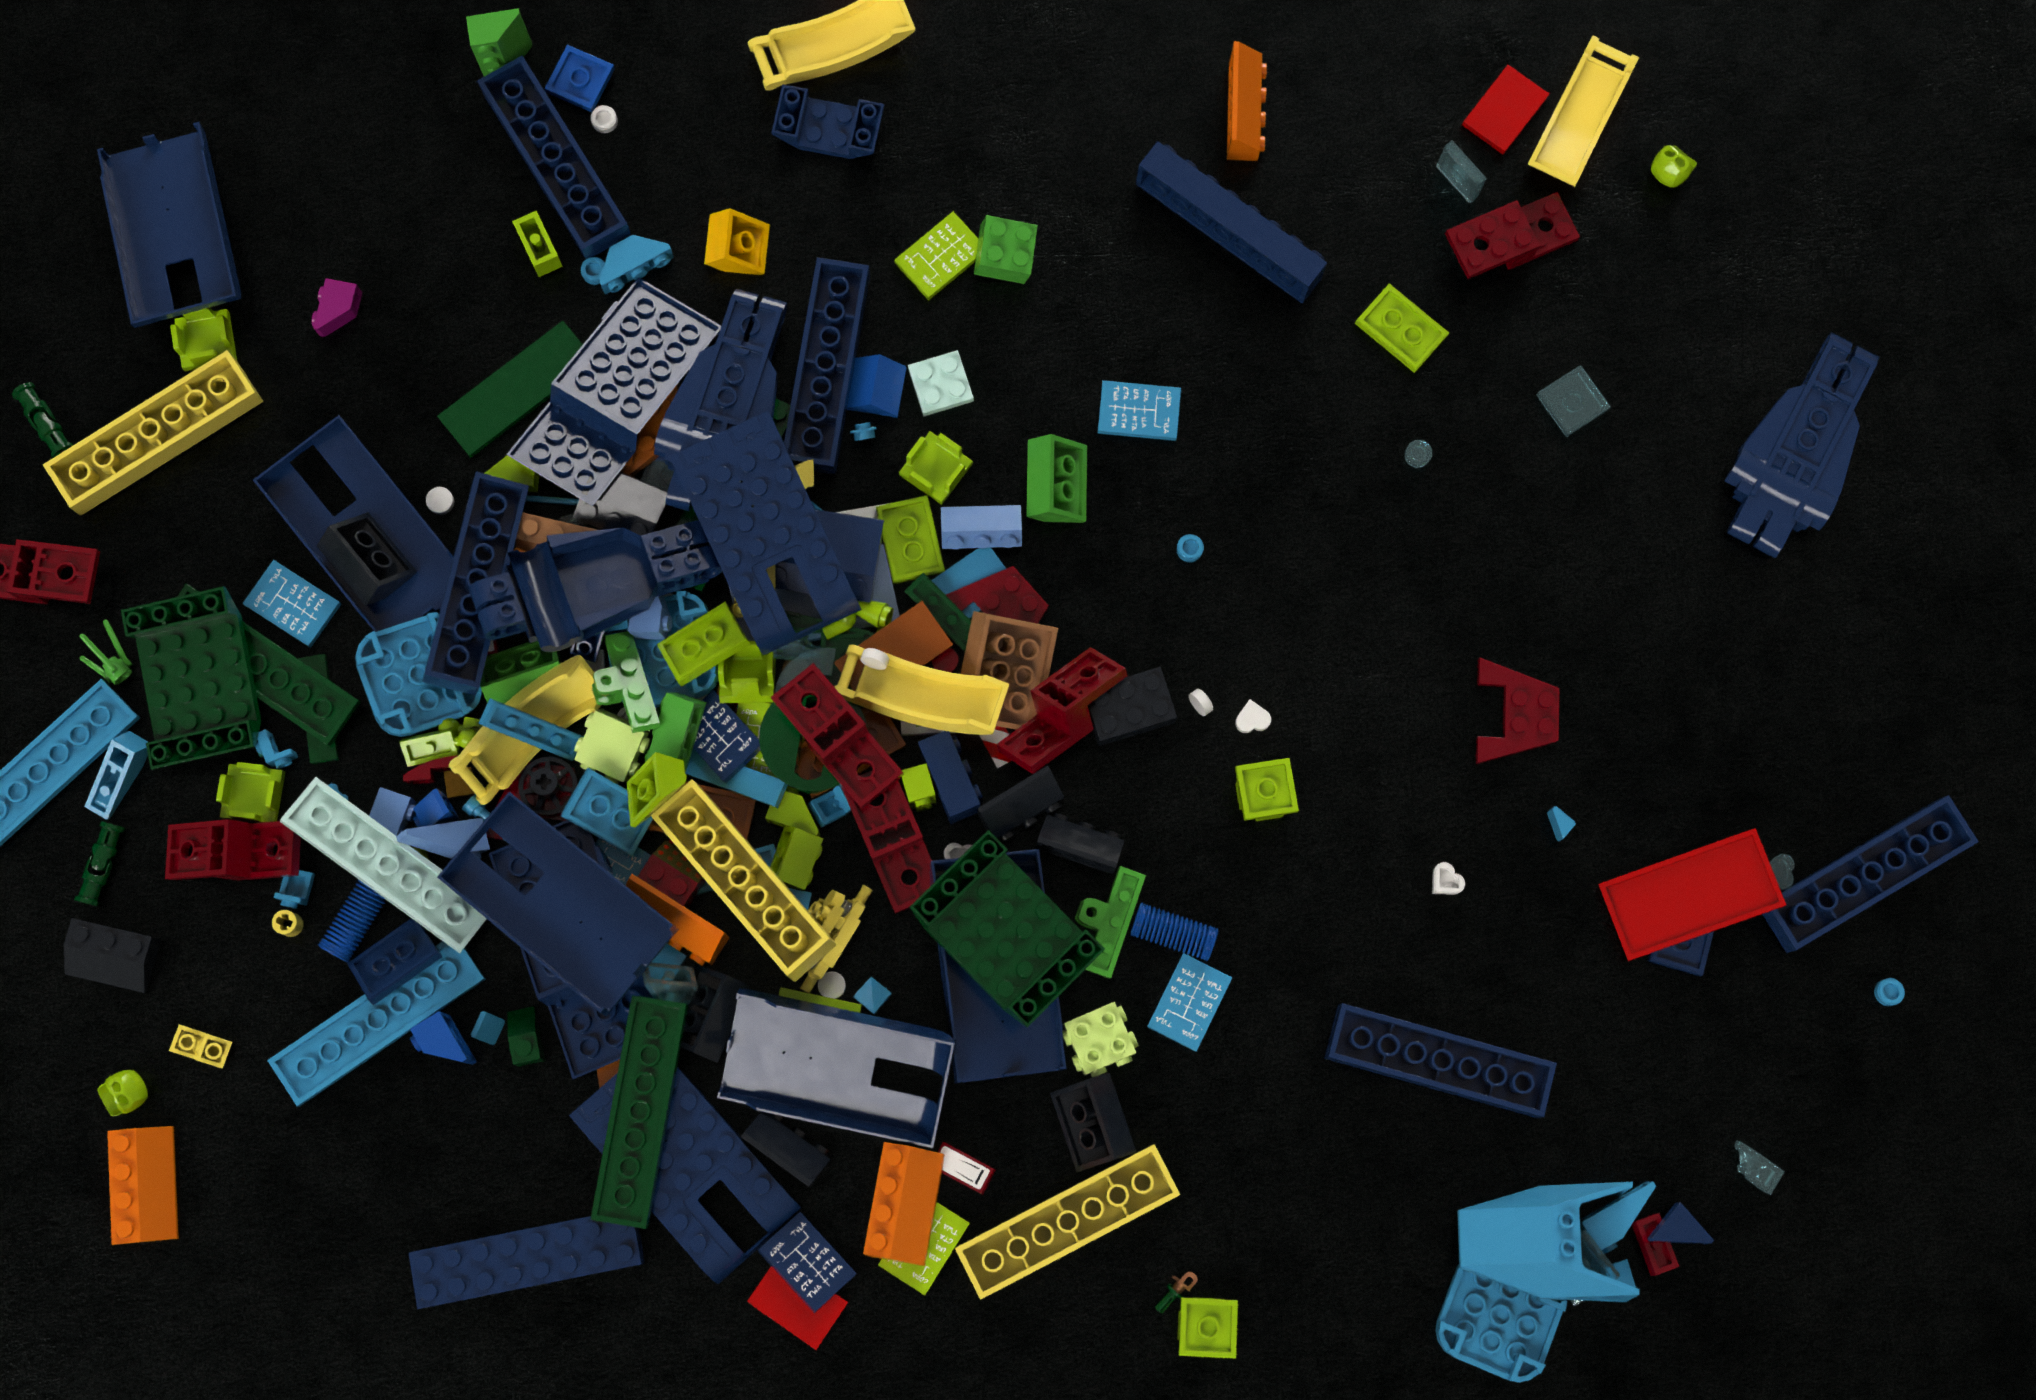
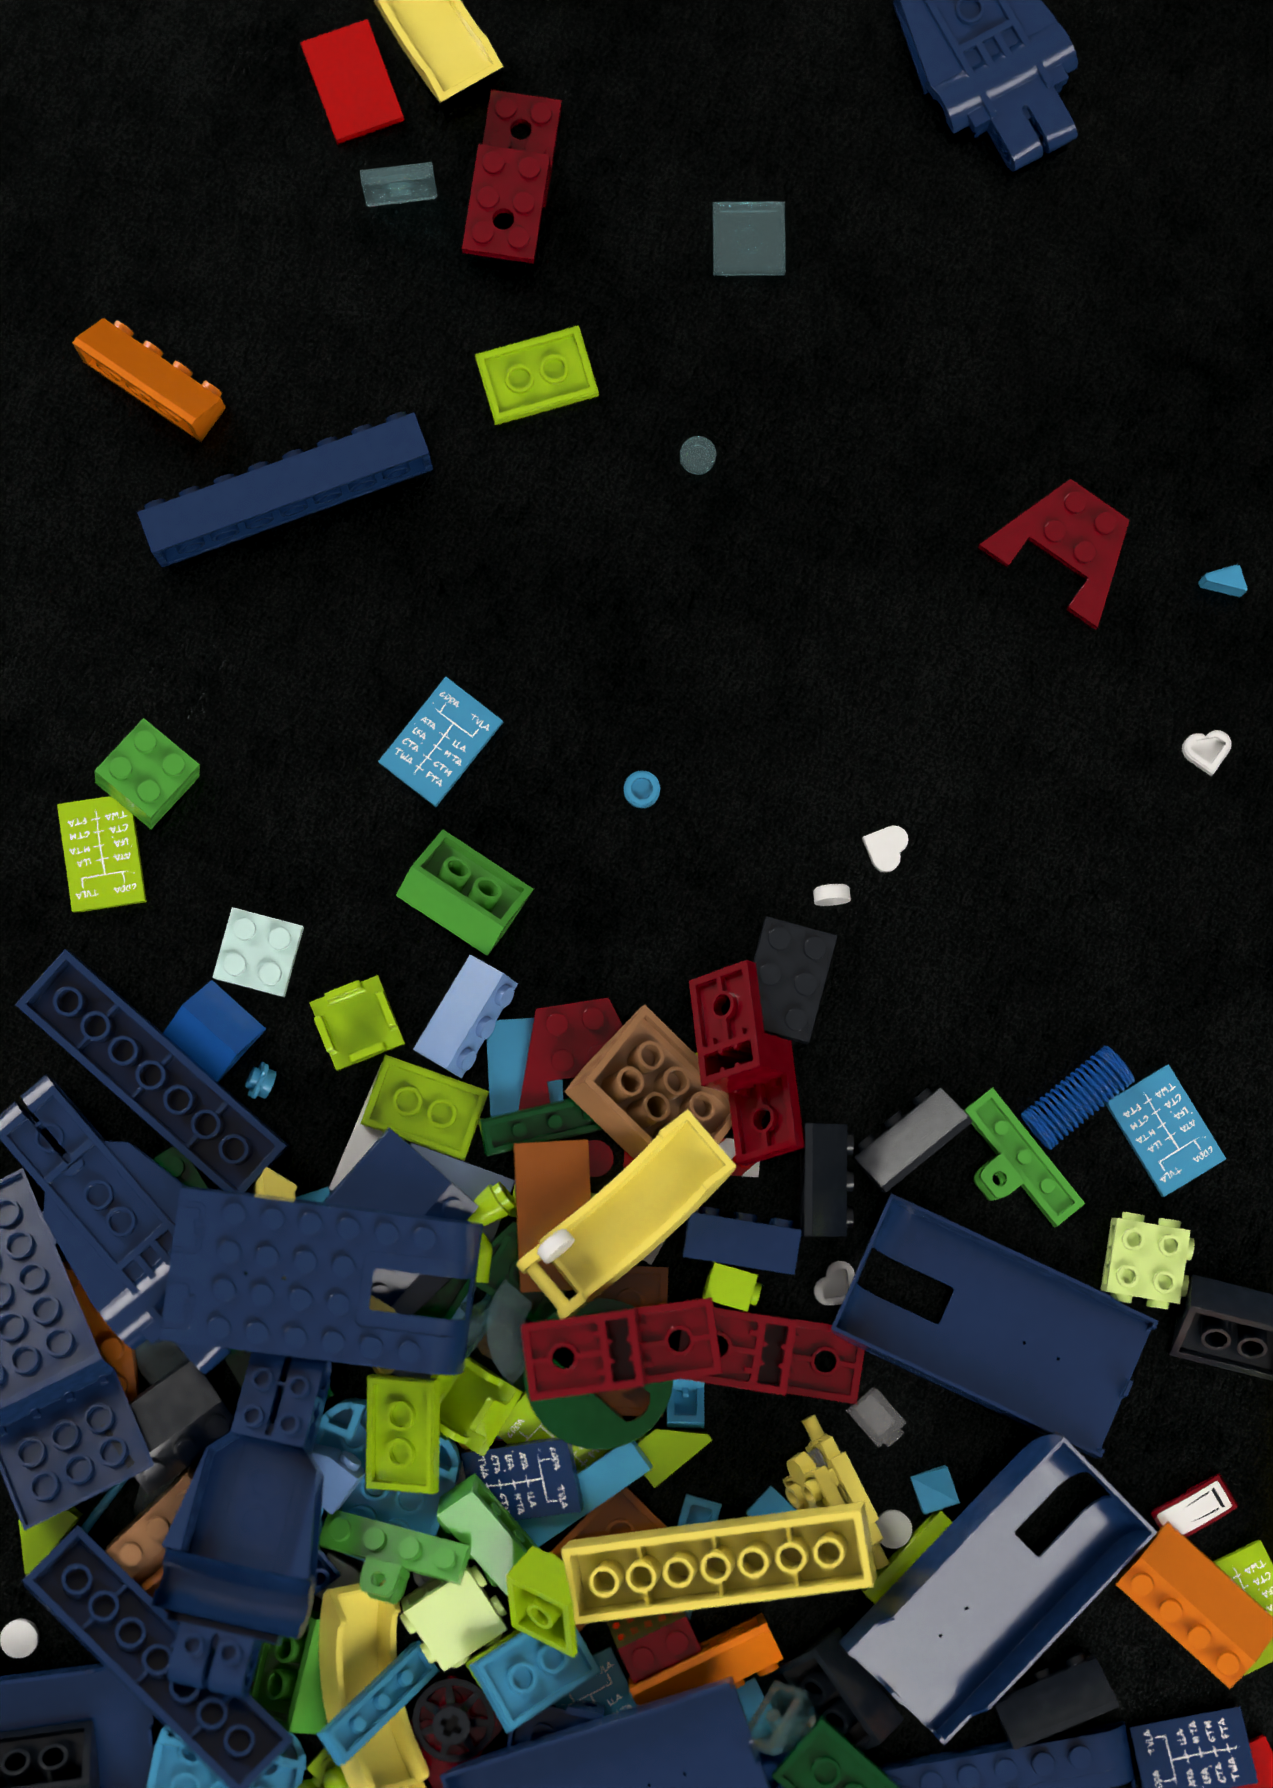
camera: 60 degrees left, 5 degrees up
lime brick [770,826,823,890] -> none
dark green slope [909,830,1105,1028] -> none
lime panel [1235,758,1299,821] -> none
none -> clear brick [847,1387,906,1448]

